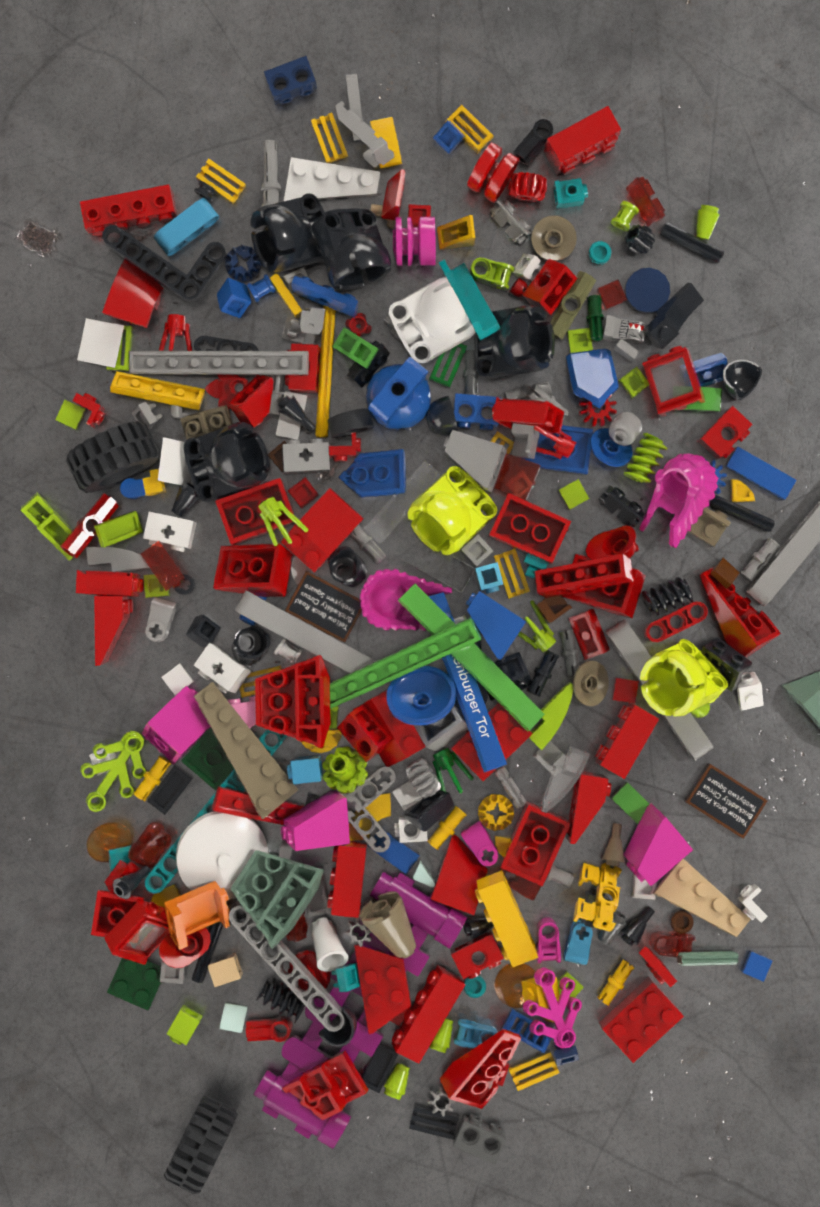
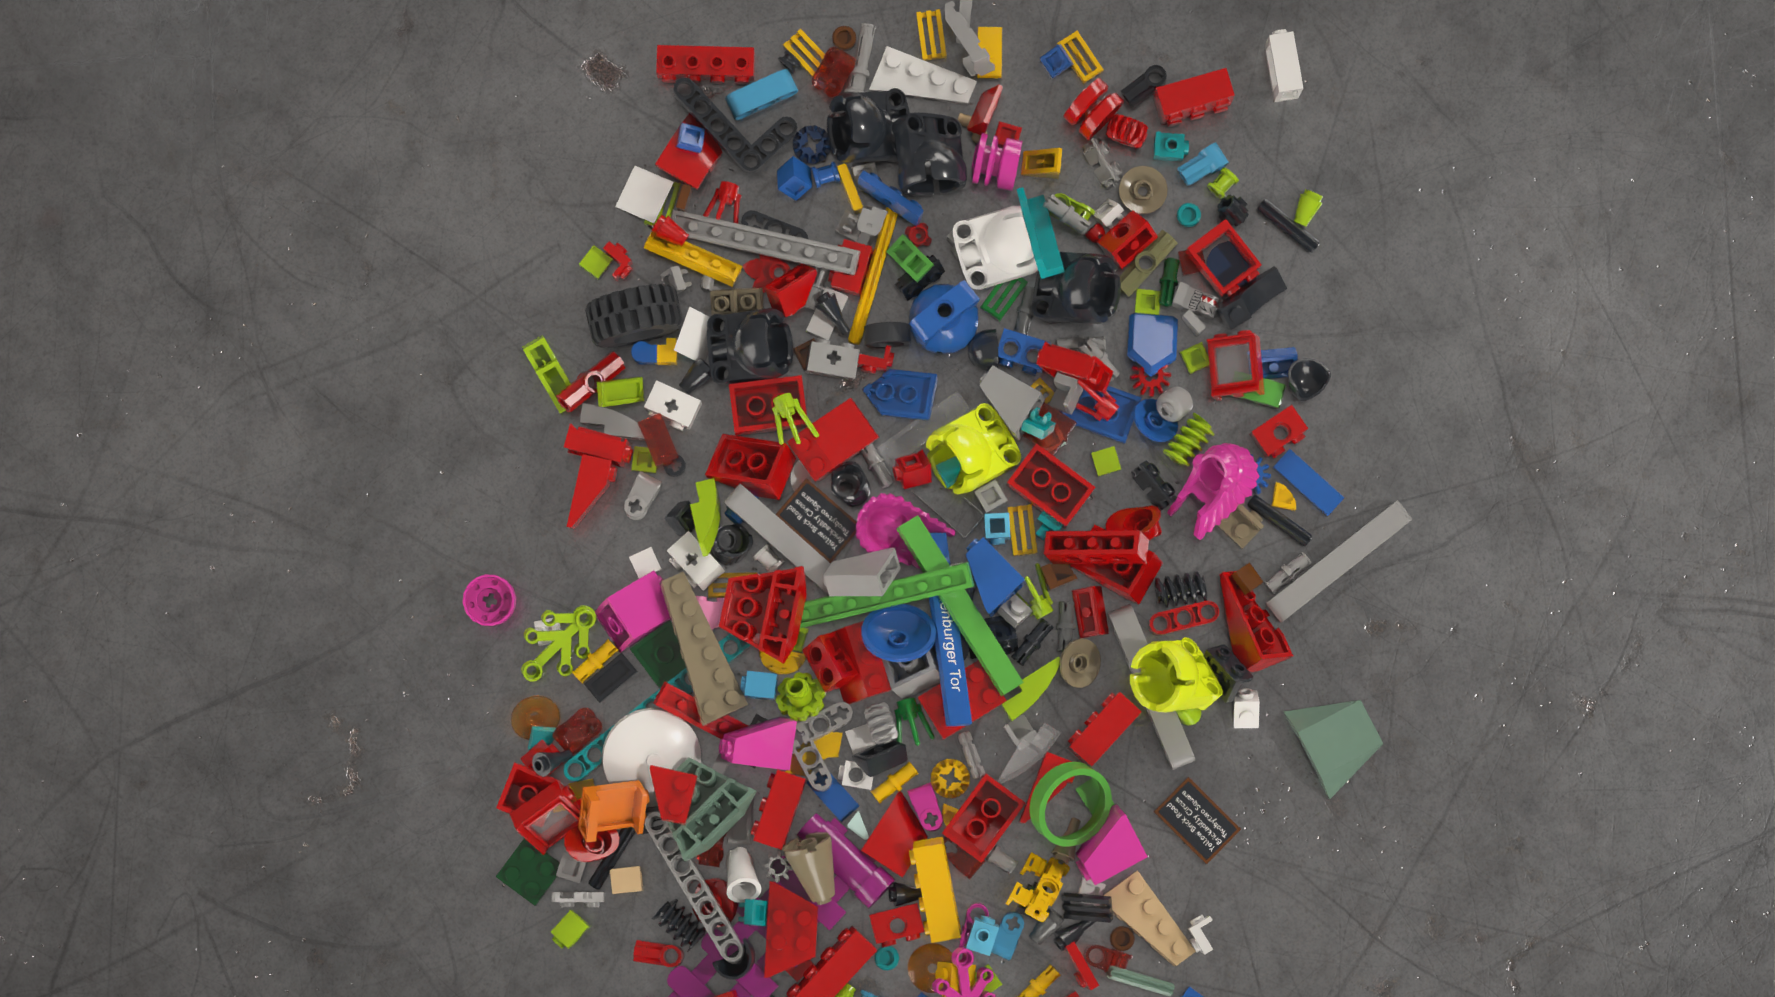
camera: 15 degrees right, 5 degrees down
light aqua slope [220,1002,248,1033] -> none
red tile [288,477,320,509] -> none
red tile [612,677,639,704] -> none
clear red hinge [626,177,666,227] -> none
none -> dark pink wheel [463,574,517,626]
none -> light grey wing [552,892,605,907]
none -> red wing [650,765,698,825]
none -> red cone [651,214,689,247]
none -> reddish brown tile [676,184,693,212]
none -> blue tile [677,123,705,153]
none -> lime slope [690,478,720,557]
none -> clear red piece [812,47,856,97]
none -> light grey slope [823,548,901,596]
none -> reddish brown tile [832,26,856,51]
none -> red window [892,449,932,489]
none -> teal tile [936,456,961,488]
none -> medium azure brick [966,915,999,956]
none -> light grey plate [997,594,1033,628]
none -> teal tile [1021,407,1056,439]
none -> bright green piece [1030,762,1112,847]
none -> light grey pin [1043,194,1091,235]
none -> black tile [1062,892,1113,923]
none -> dark azure piece [1177,142,1229,186]
none -> red window [1185,219,1262,298]
none -> white window [1264,29,1303,102]

